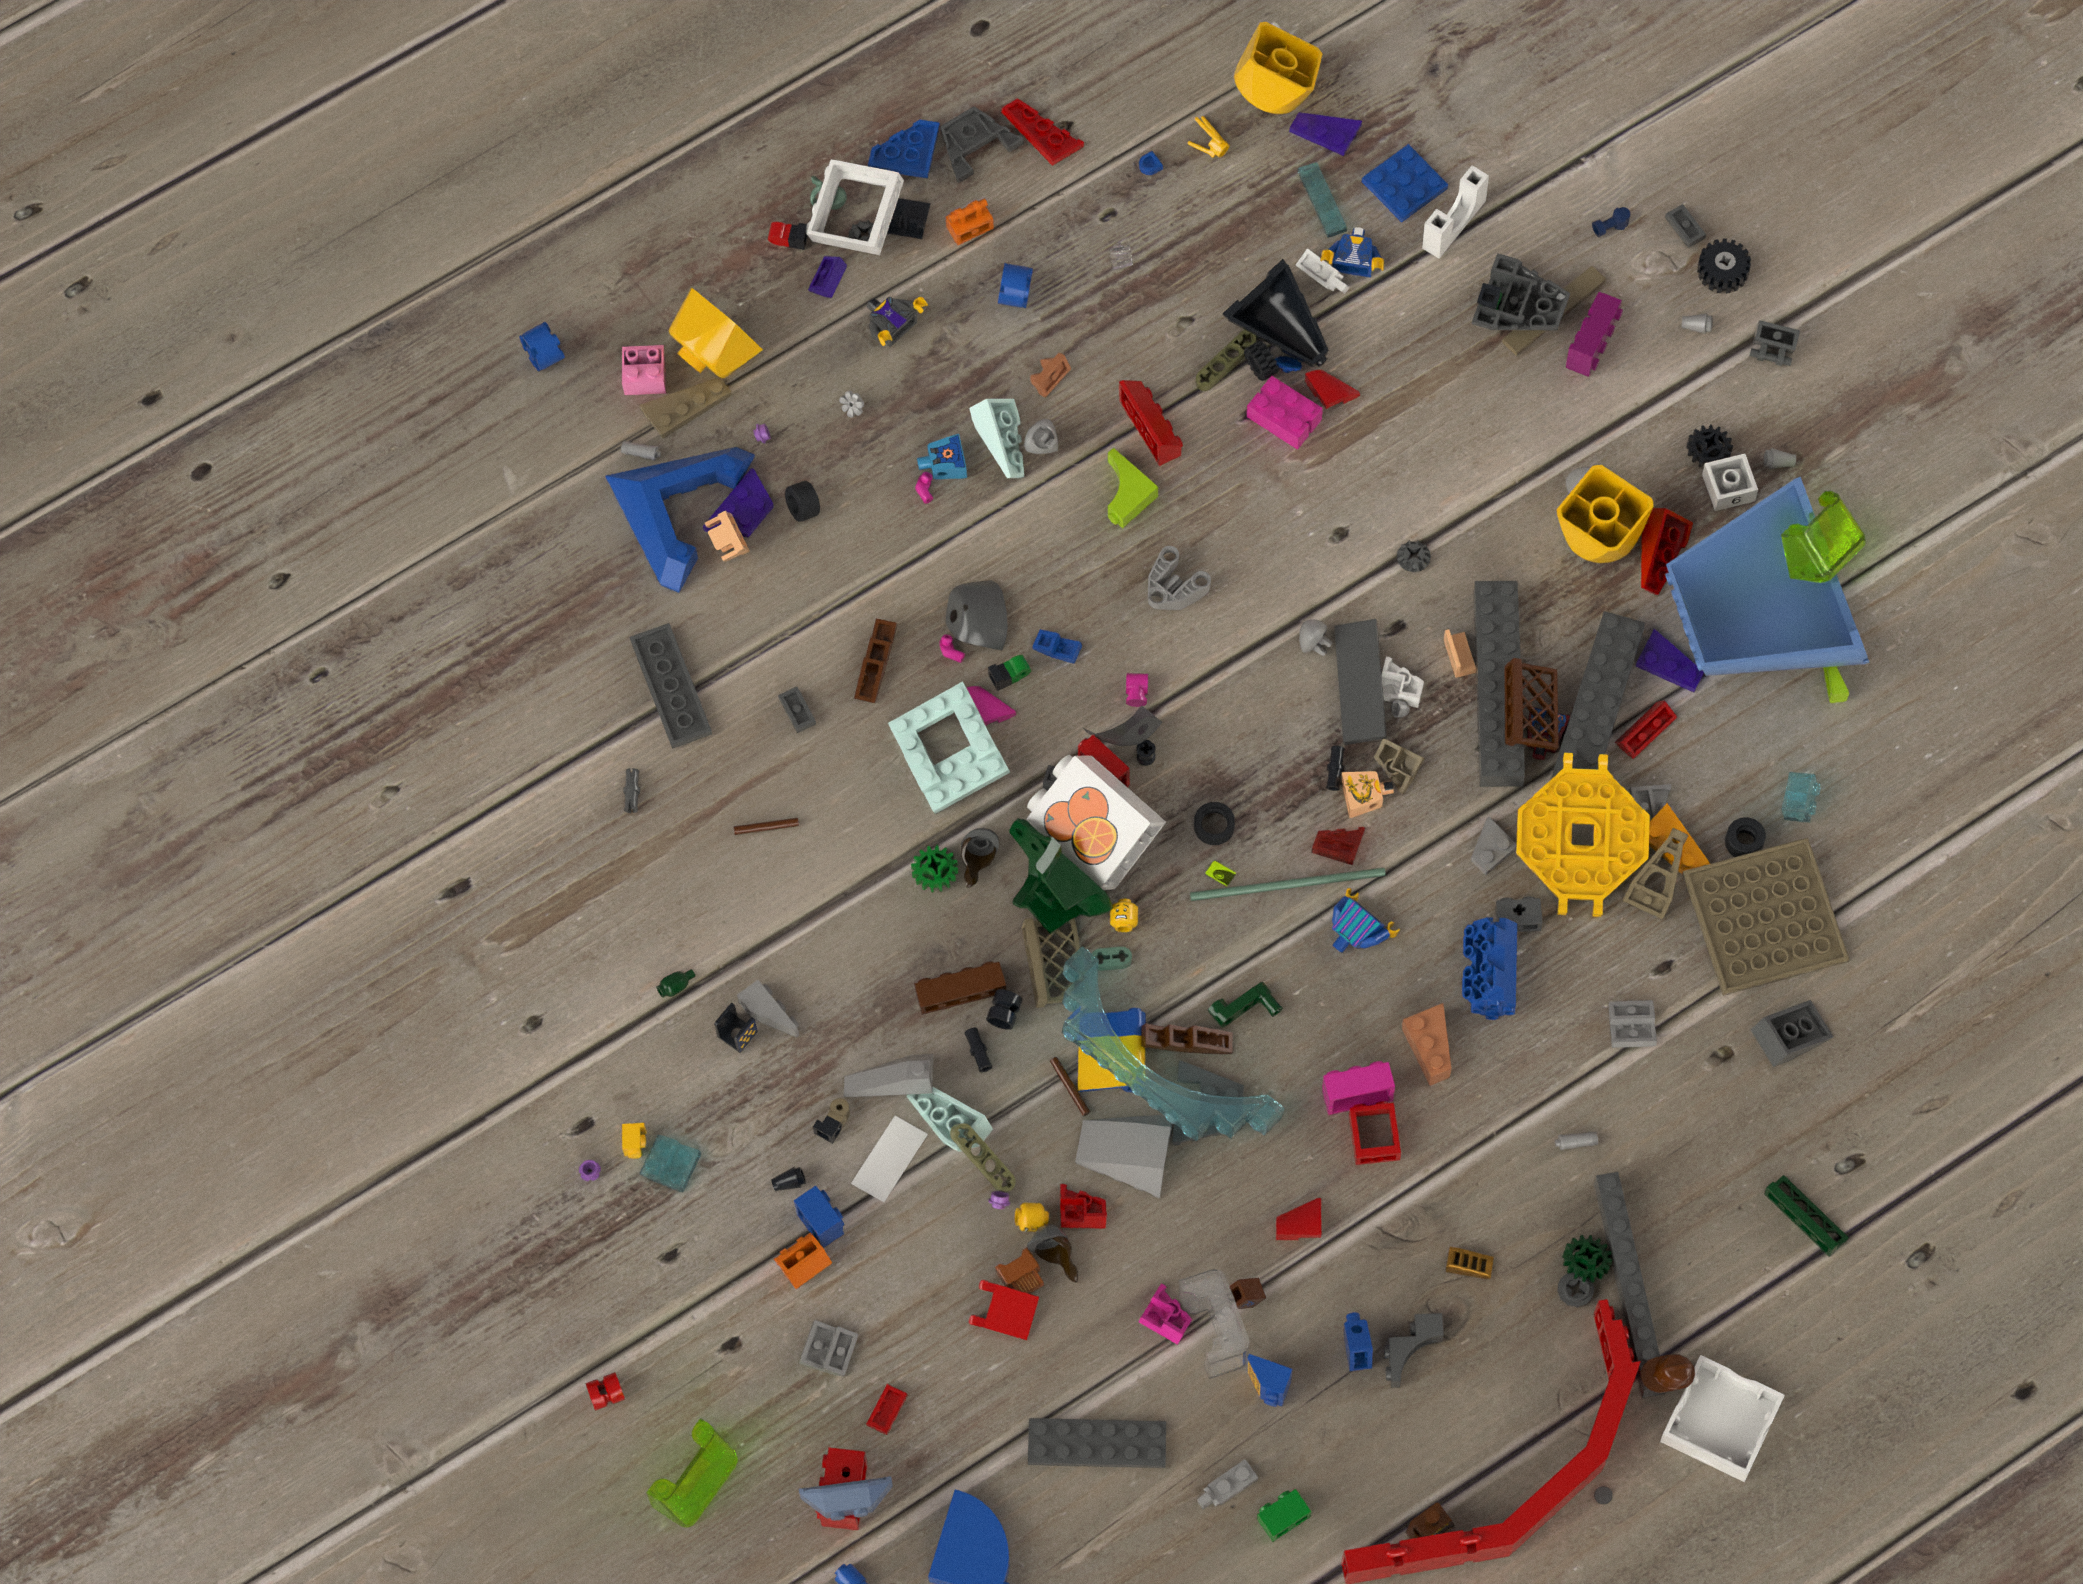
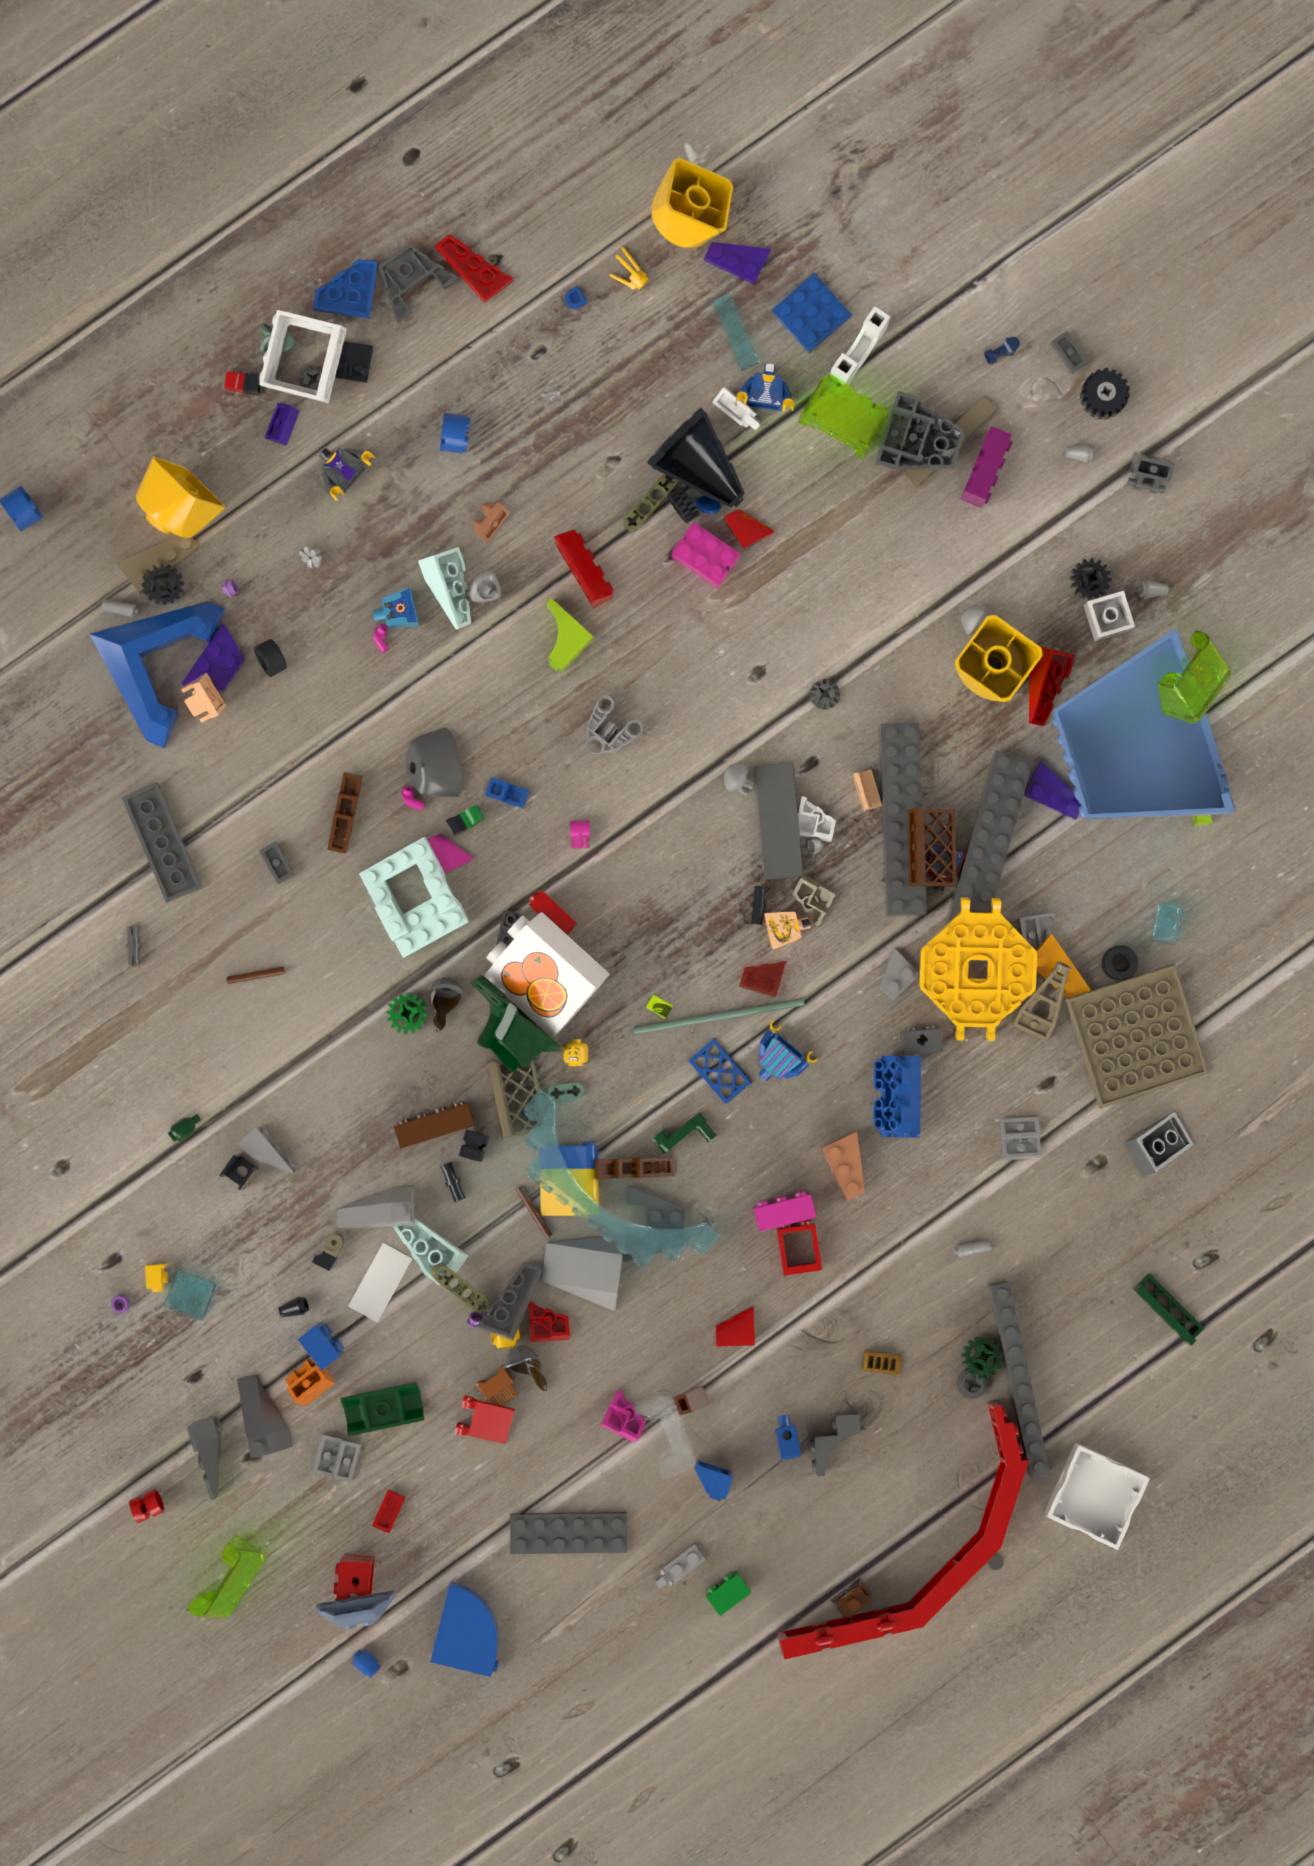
camera: 10 degrees left, 20 degrees up
bright pink slope [622,345,666,395] -> none
orange brick [945,198,994,246] -> none
dark grey piece [1083,705,1163,747] -> none
black bush [1136,740,1156,766] -> none
black tyre [1194,802,1235,845] -> none
black leg [1477,283,1502,310] -> none
red slope [1615,701,1677,759] -> none
reddish brown piece [1641,1354,1695,1393] -> none
none -> black gear [142,563,185,605]
none -> dark grey wedge [187,1416,222,1500]
none -> dark grey wedge [237,1375,292,1458]
none -> dark green piece [340,1382,425,1437]
none -> dark grey wing [476,1262,543,1341]
none -> blue window [688,1038,752,1104]
none -> clear neon green windscreen [798,374,889,460]

